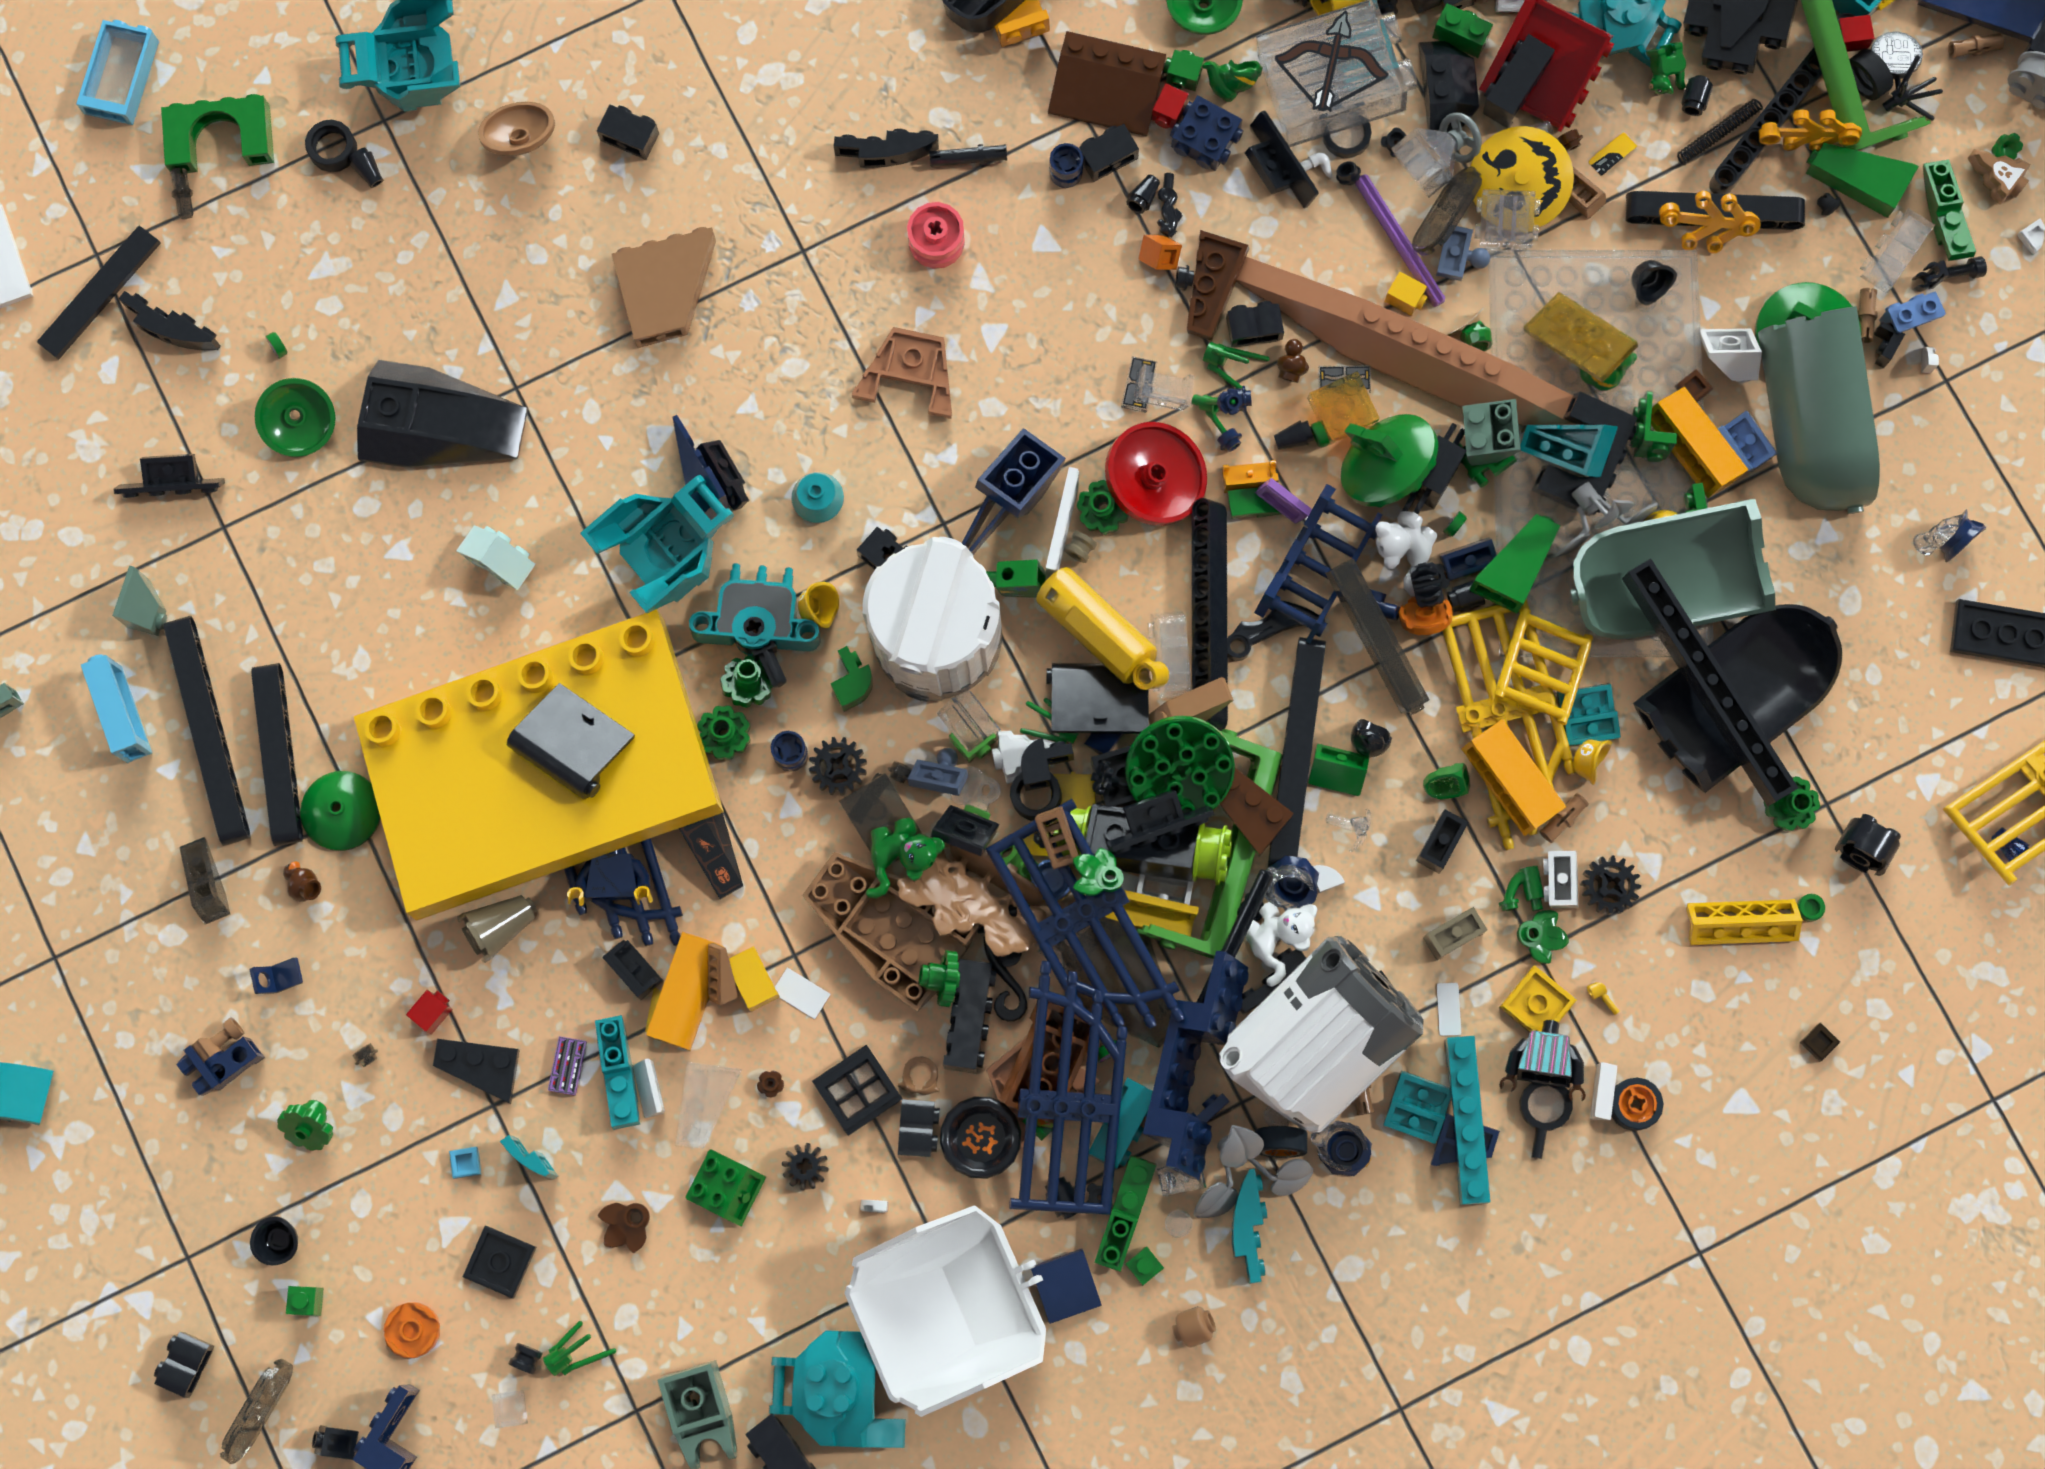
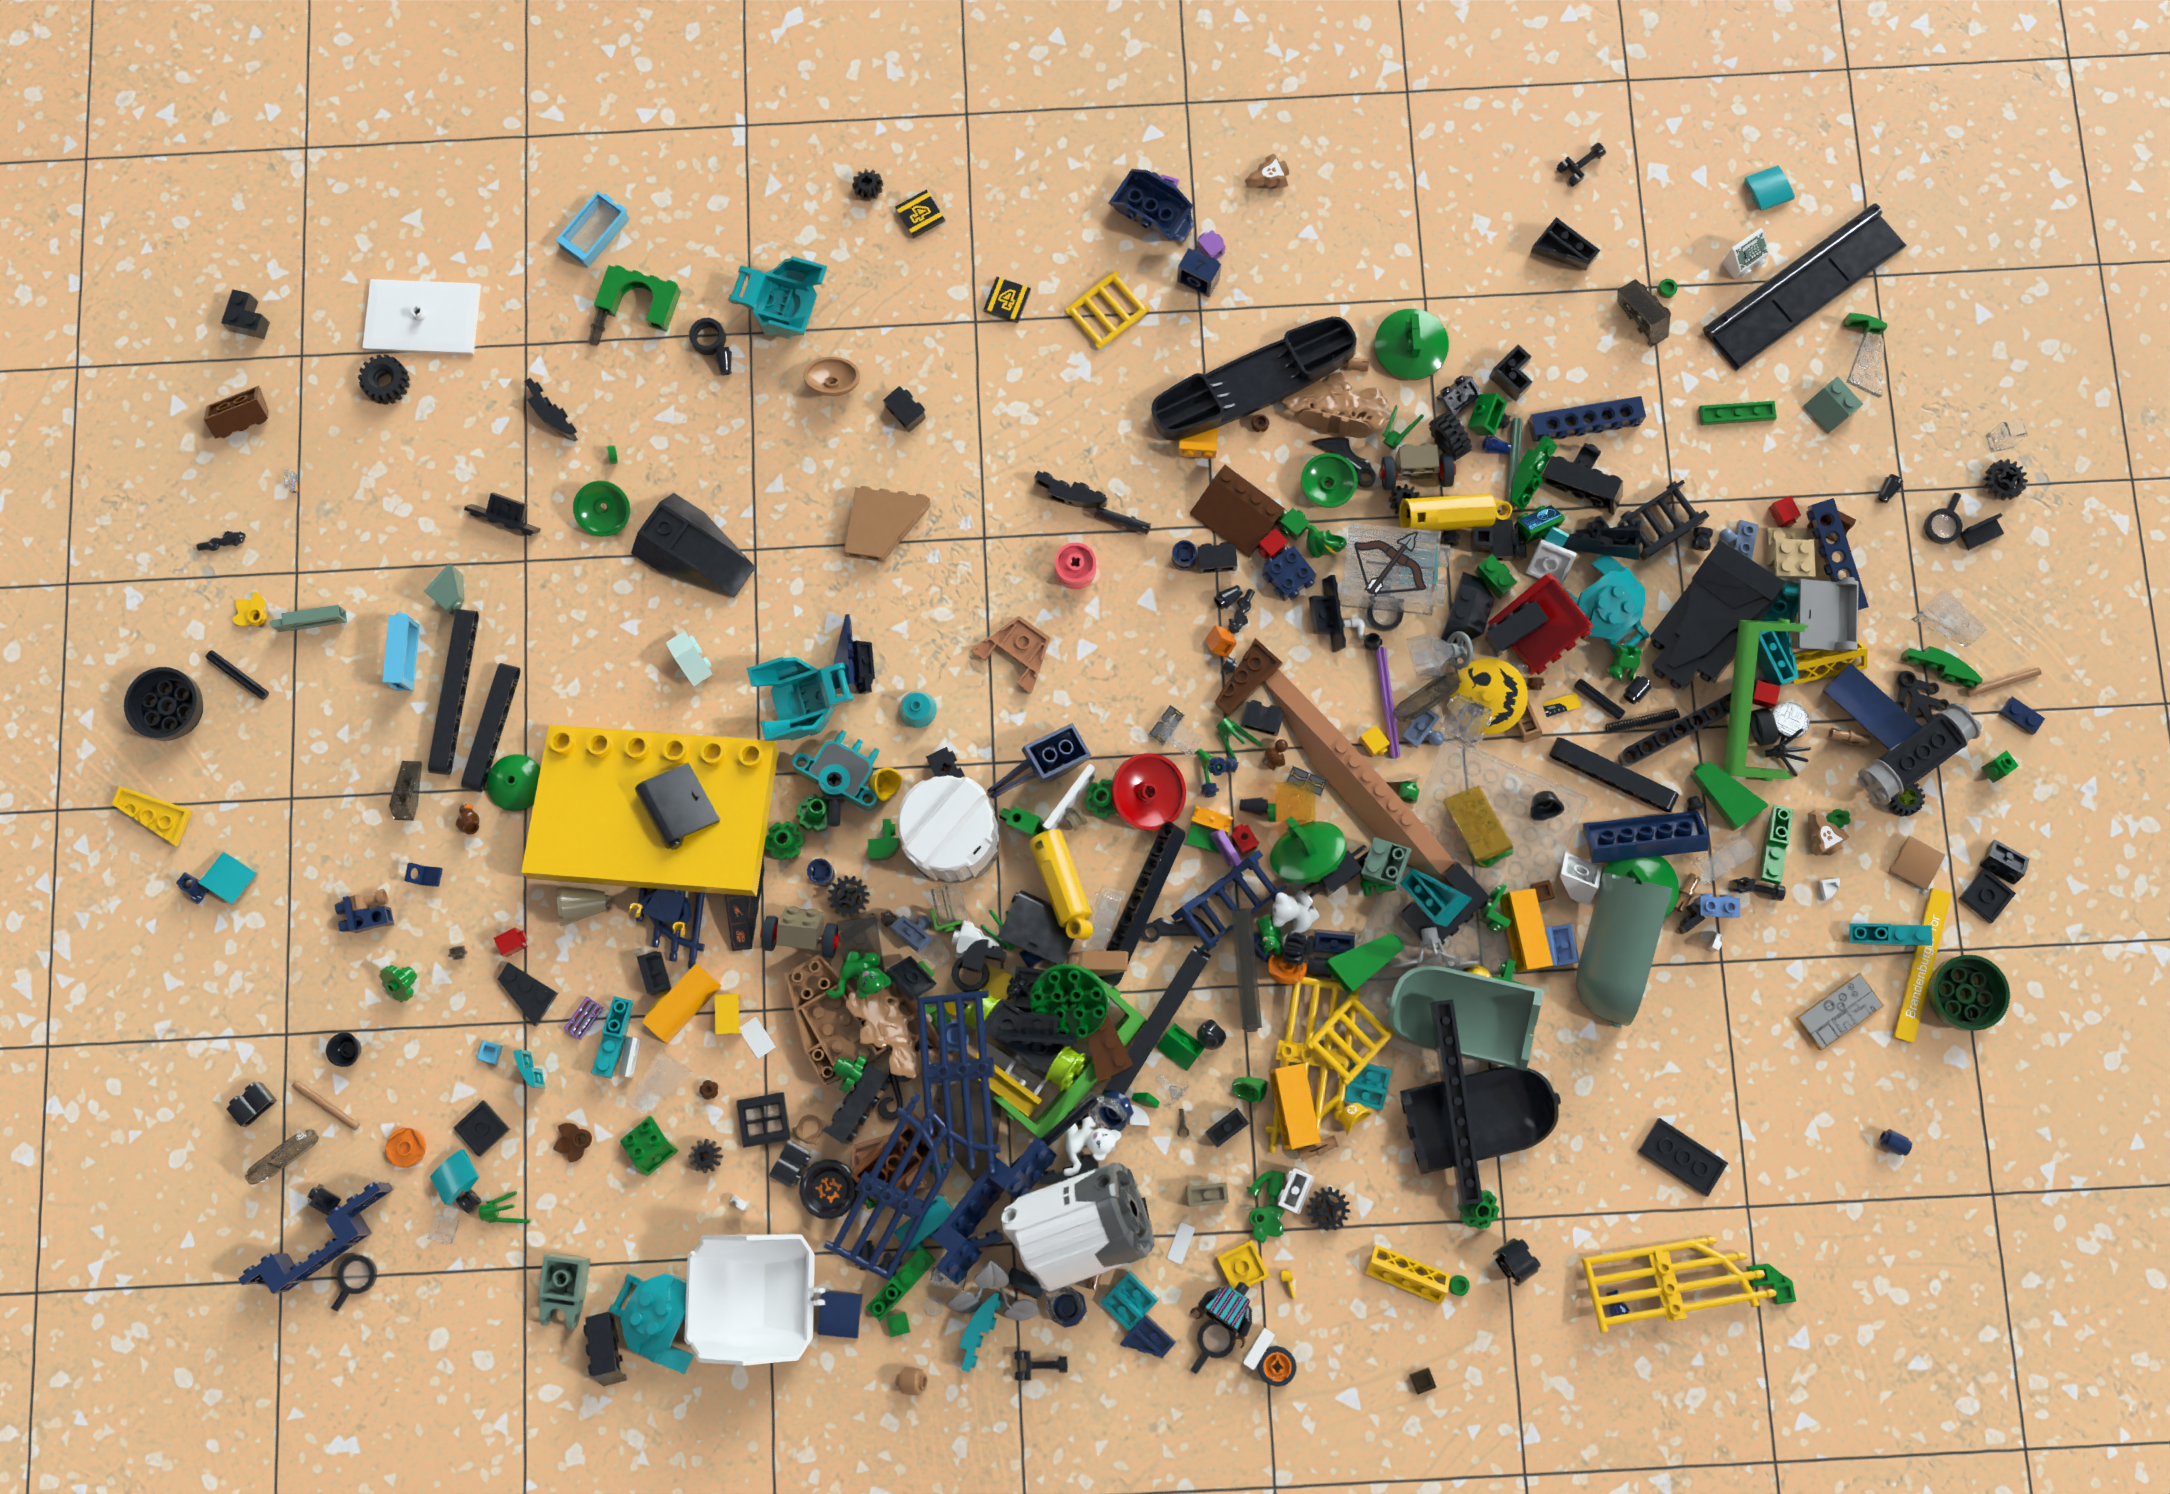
camera: 25 degrees right, 0 degrees up
black tile [37,225,161,360] -> none
green brick [286,1286,324,1316] -> none
medium nougat slope [708,943,739,1005] -> none
medium nougat slope [1035,806,1078,870] -> none
green plate [1073,848,1124,896] -> none
black plate [1381,128,1412,158] -> none
green tile [1443,511,1467,537] -> none
teal arch [1445,1036,1491,1205] -> none
light orange plant [1659,191,1761,253] -> none
light orange plant [1759,110,1862,151] -> none
piece [1913,509,1986,562] -> none
none -> medium nougat bar [292,1080,360,1130]
none -> teal slope [430,1149,479,1206]
none -> dark tan brick [760,906,840,958]
none -> black bar [1014,1351,1068,1381]
none -> green tile [1131,1092,1160,1108]
none -> clear smoke hand [1177,1109,1189,1137]
none -> red brick [1230,824,1260,856]
none -> green animal [1256,915,1282,956]
none -> black axle [1574,678,1625,719]
none -> dark blue arch [1583,811,1710,863]

